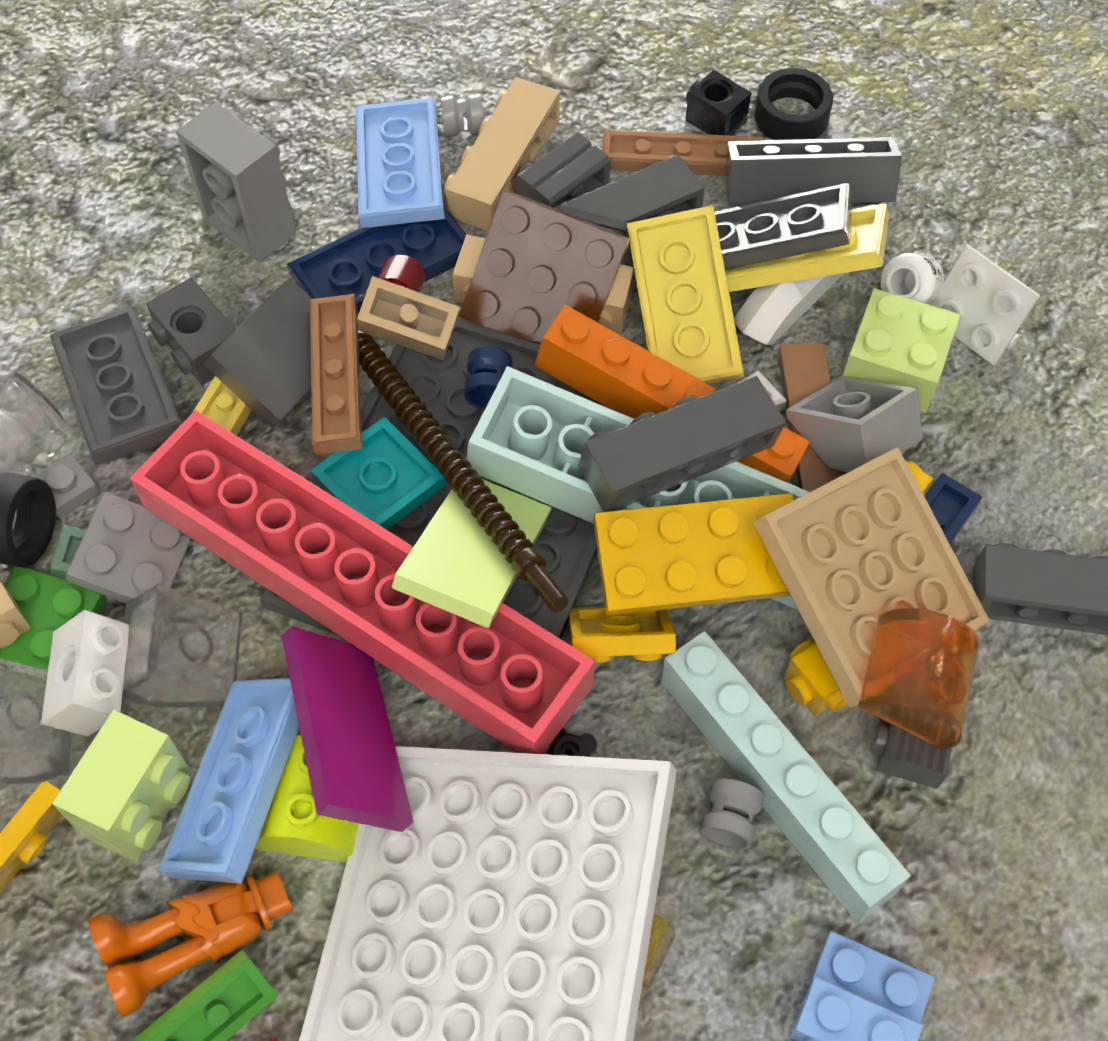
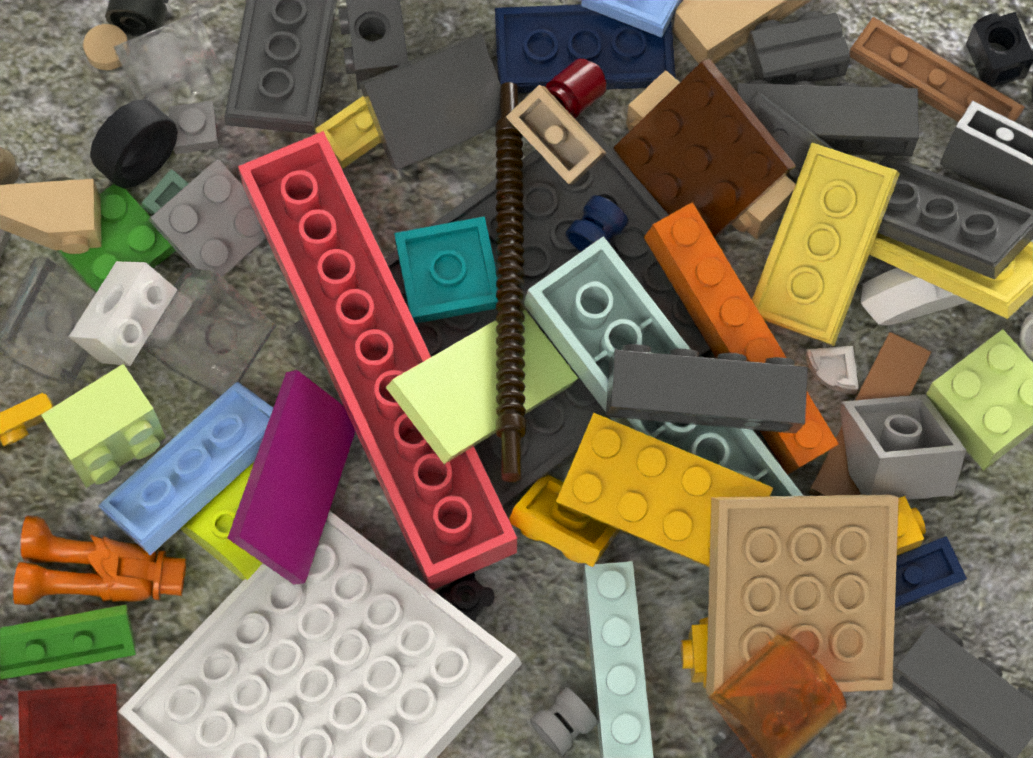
camera: 30 degrees right, 10 degrees up
medium nougat tile [310,294,363,455] -> none

